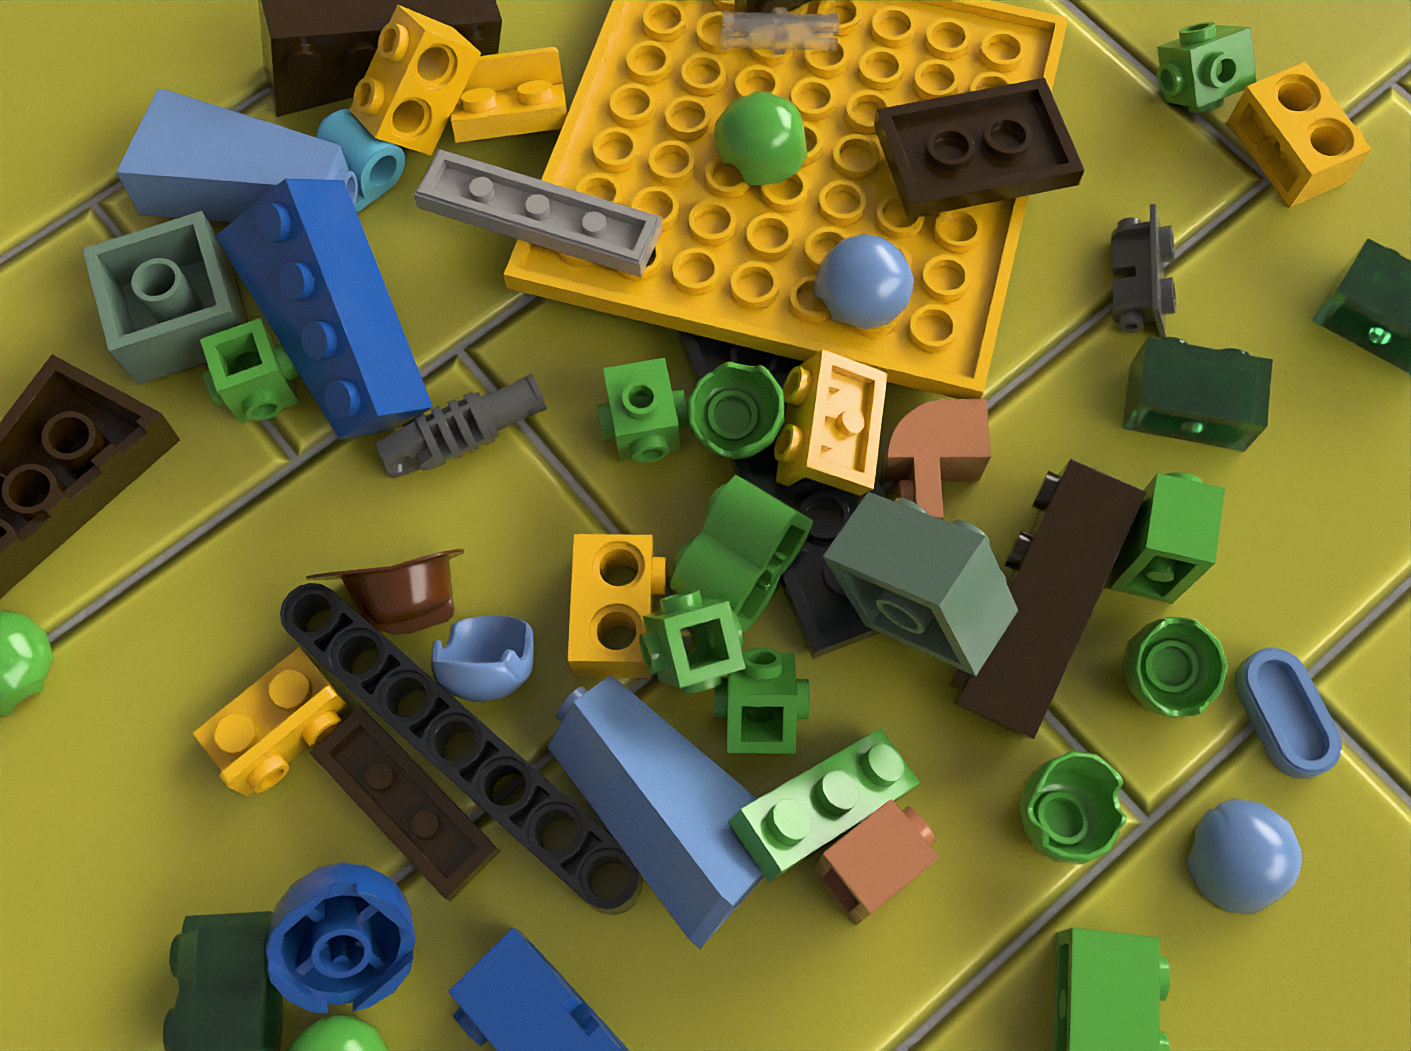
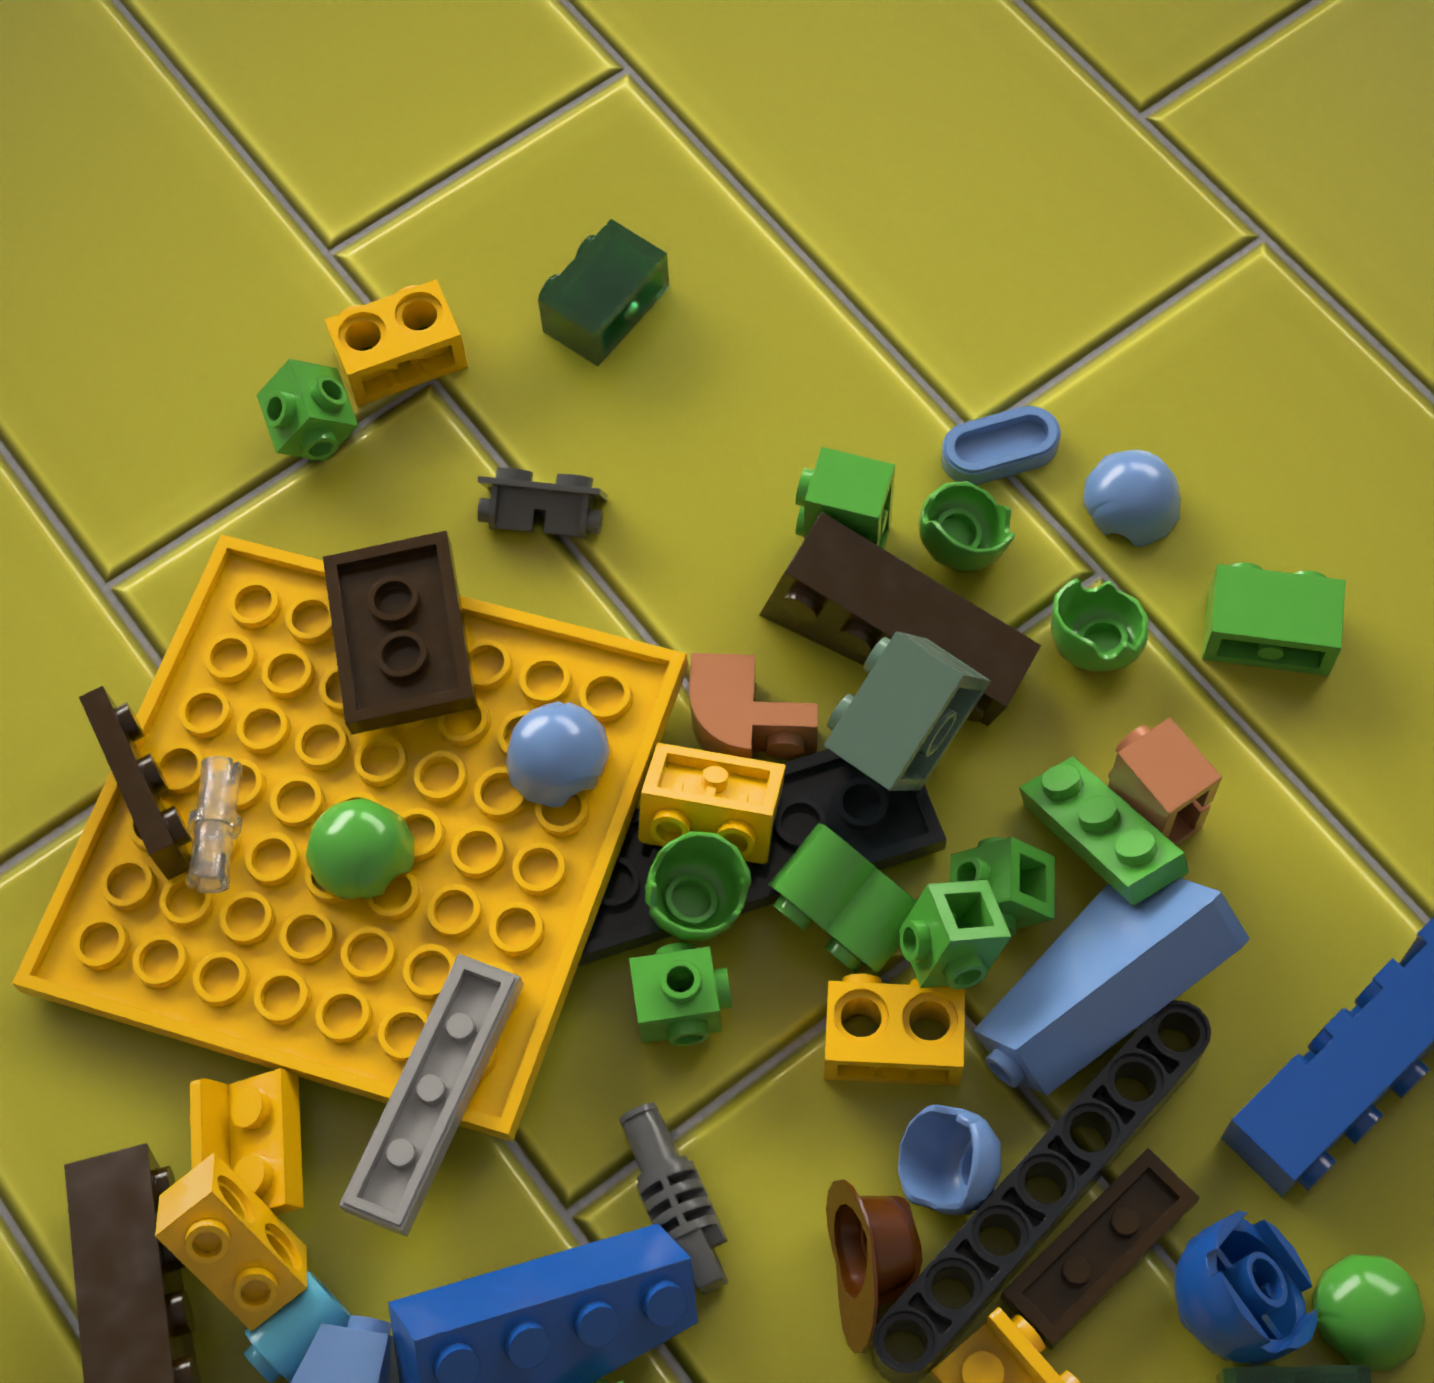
camera: 85 degrees left, 5 degrees down
clear green brick [1122,337,1273,452] -> none

